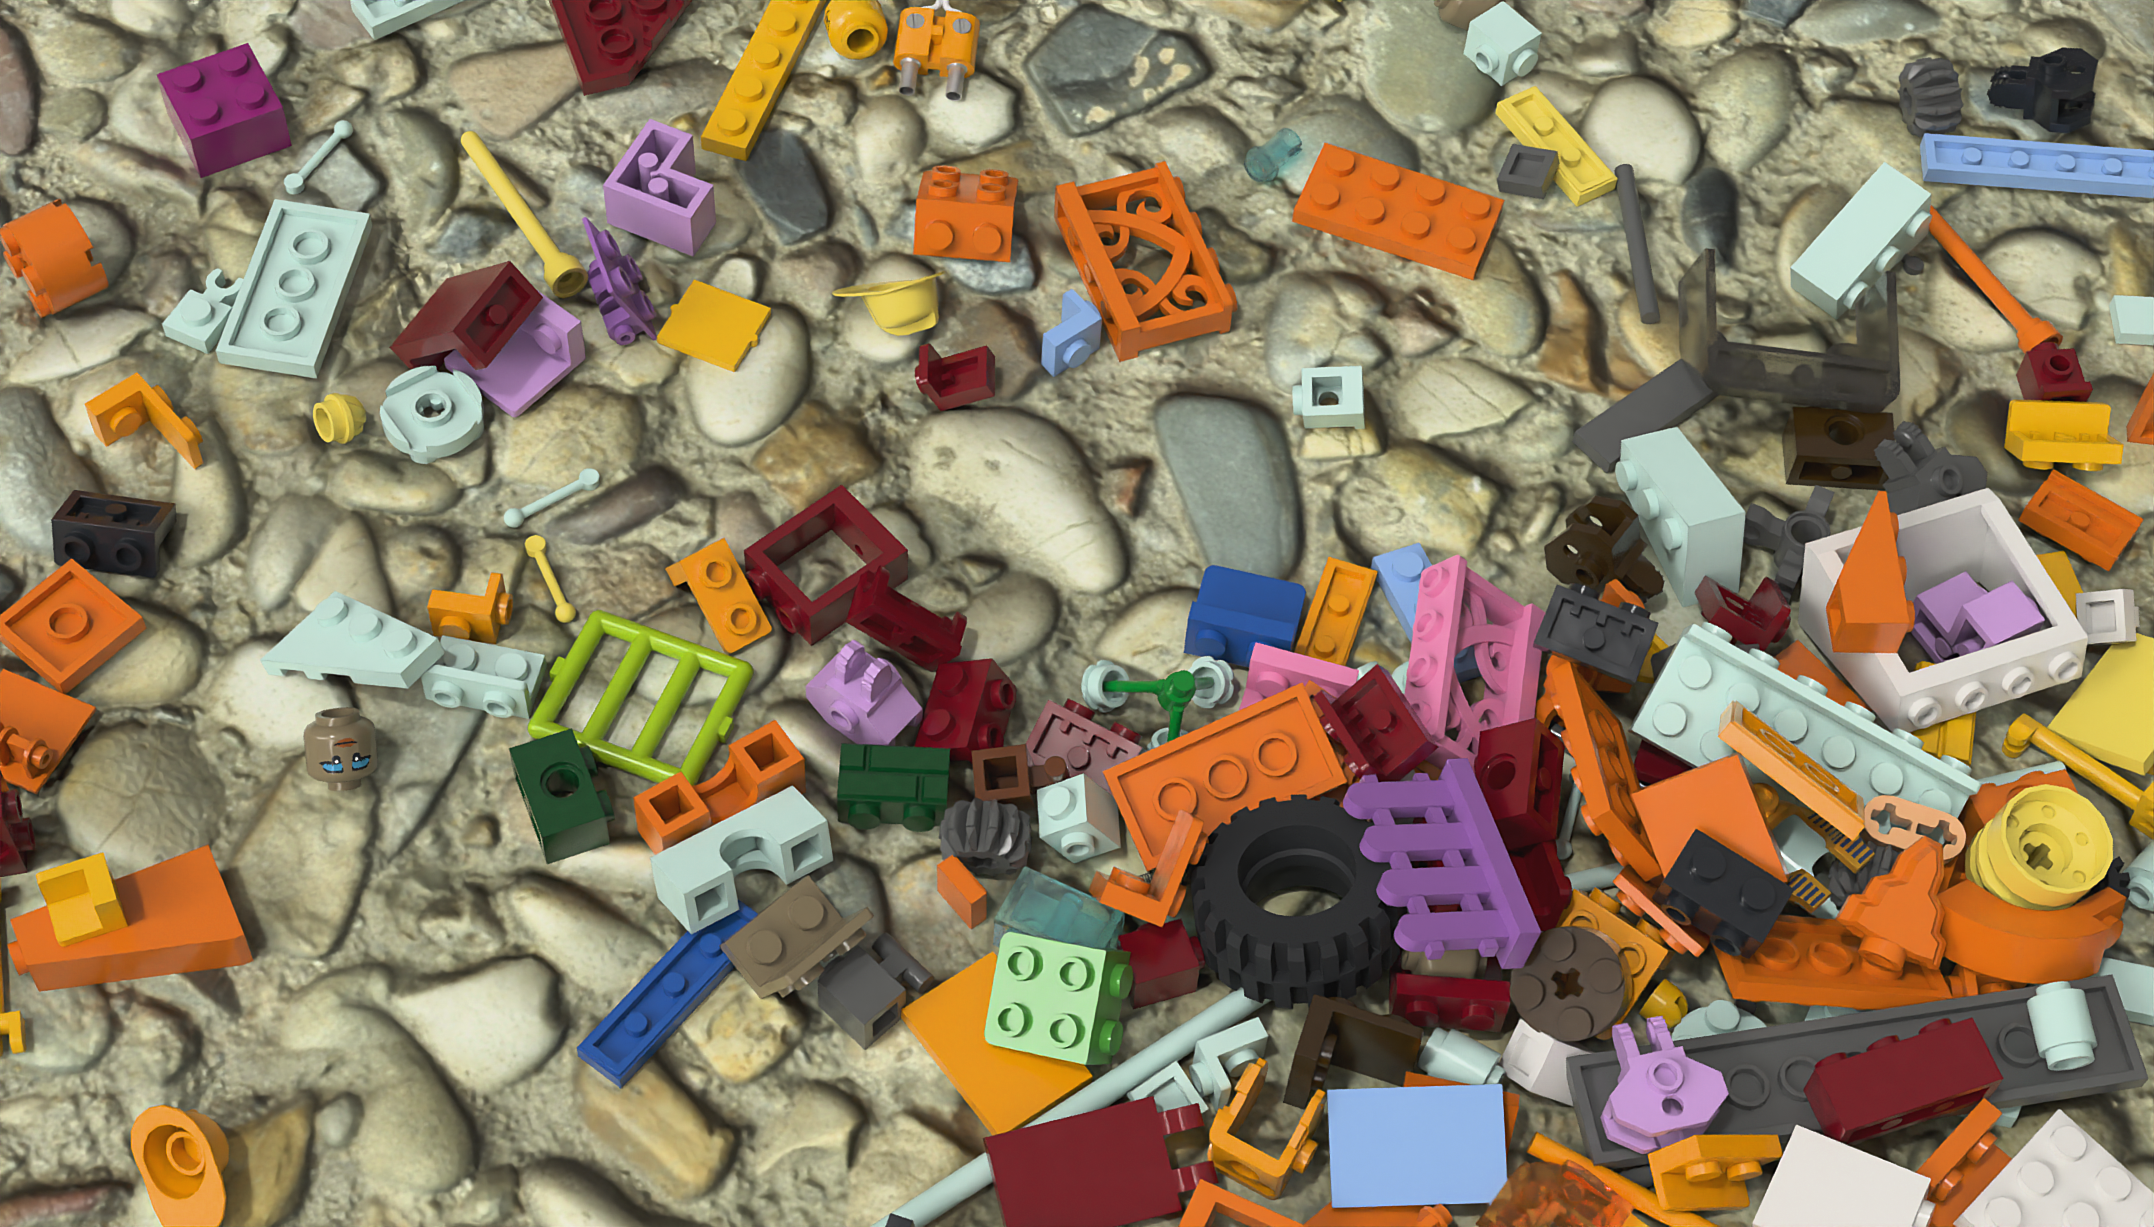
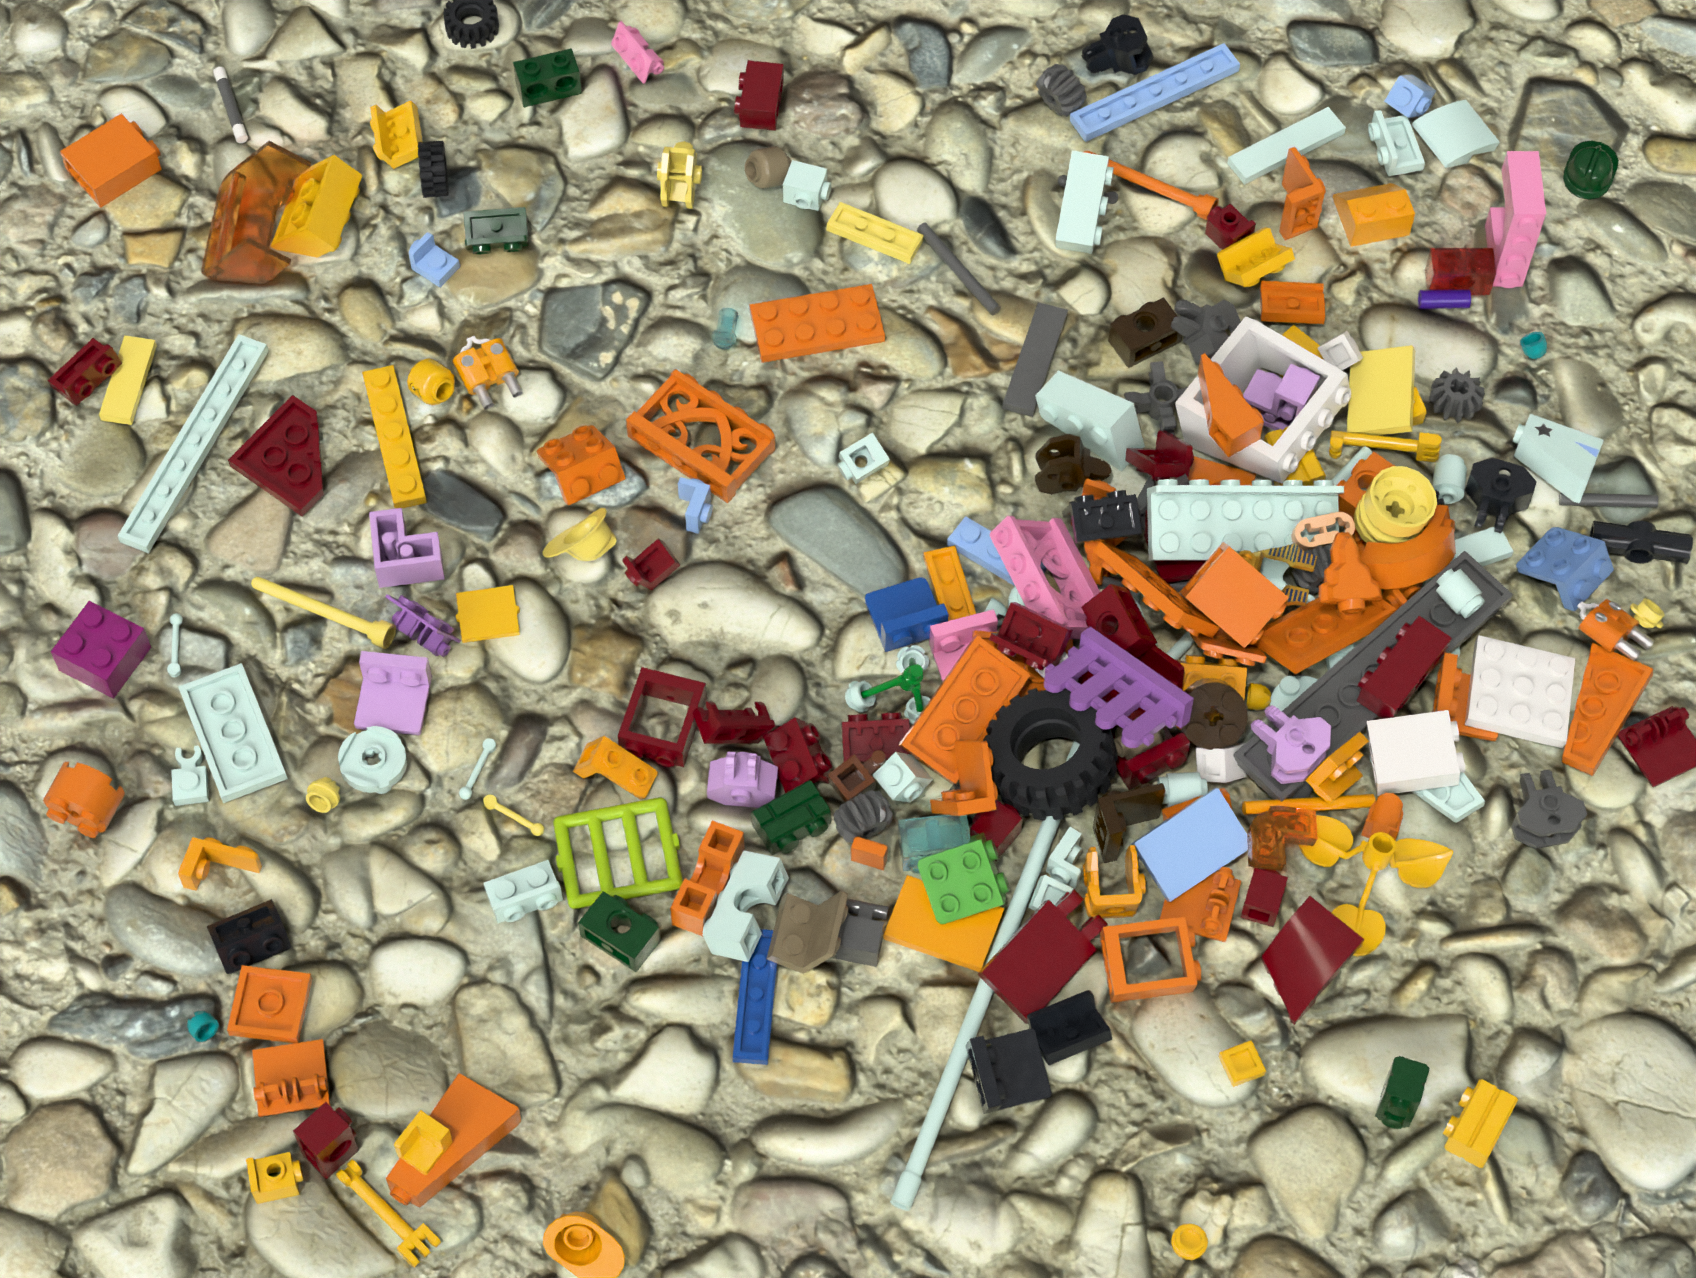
camera: 30 degrees left, 5 degrees up
light aqua wing [260,591,445,689] -> none
dark tan head [303,707,378,791] -> none
dark red panel [389,261,543,370] -> none
light orange bracket [427,572,513,644] -> none
dark grey plate [1497,144,1560,199] -> none
black bracket [1652,829,1795,959] -> none
clear smoke windscreen [1678,248,1900,413] -> none
light orange tile [1718,700,1865,841] -> none

